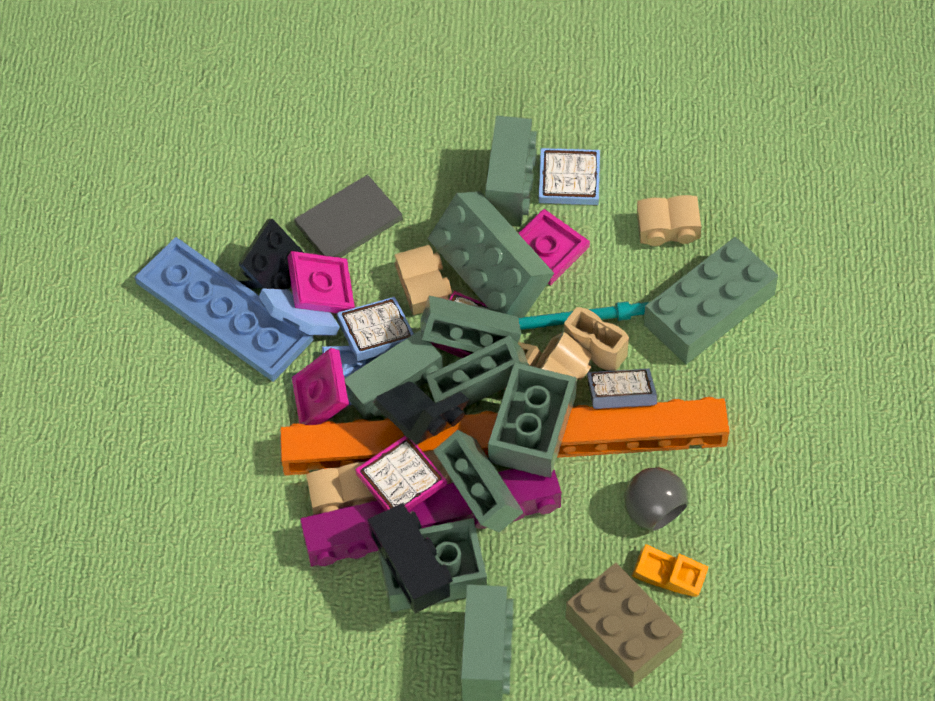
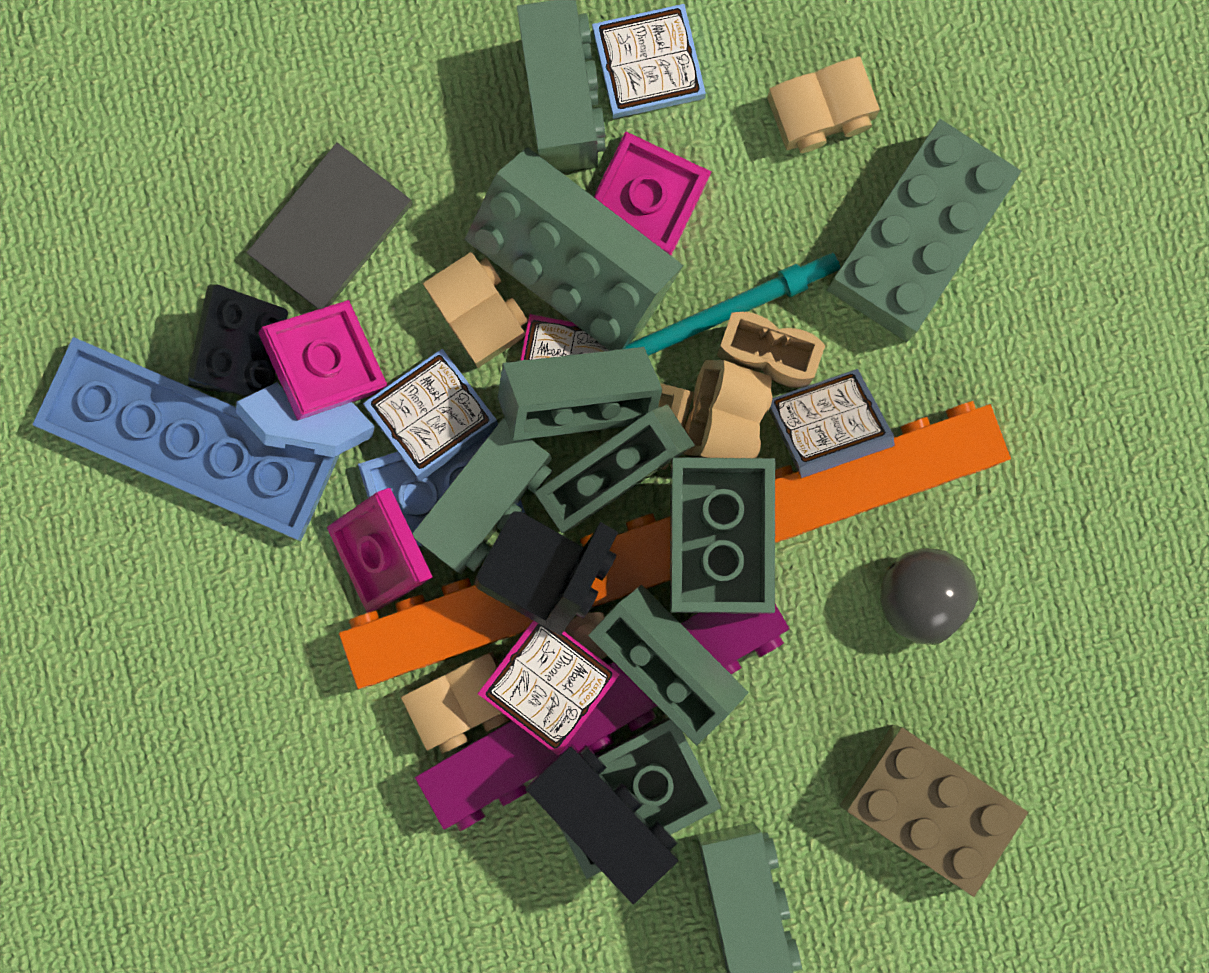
camera: 15 degrees left, 25 degrees up
light orange slope [632,544,708,597] -> none

